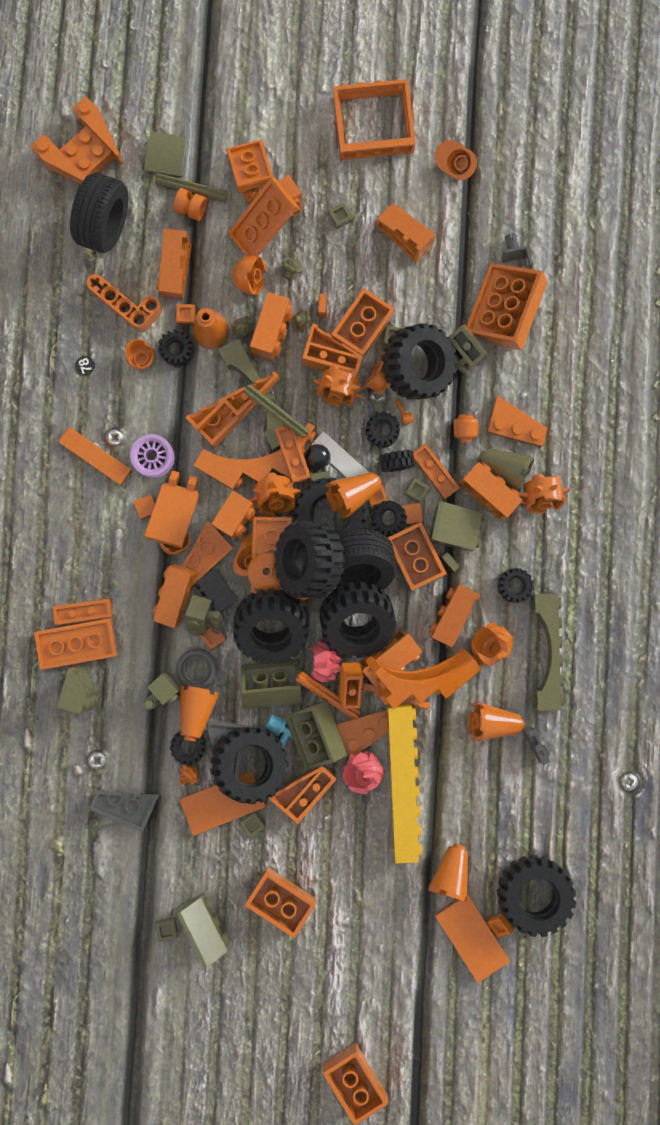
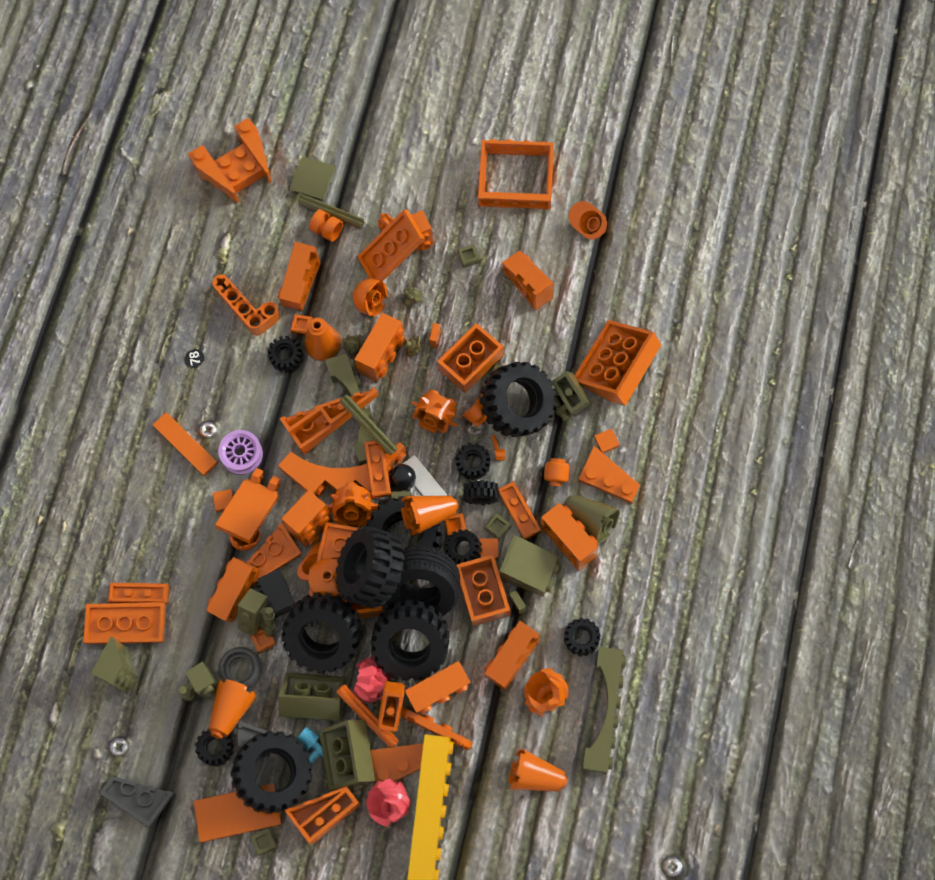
camera: 20 degrees right, 15 degrees down
black tyre [70,172,129,253] -> none
orange hair [125,339,155,370] -> none
orange plant [179,765,199,785] -> none
orange tile [226,139,274,193] -> none
orange wedge [302,323,363,374] -> none
orange arch [365,648,481,709] -> none
dark grey bracket [501,233,533,269] -> none
orange brick [520,474,570,514] -> none
dark grey wing [522,725,550,765] -> none
none -> orange tile [594,428,620,454]

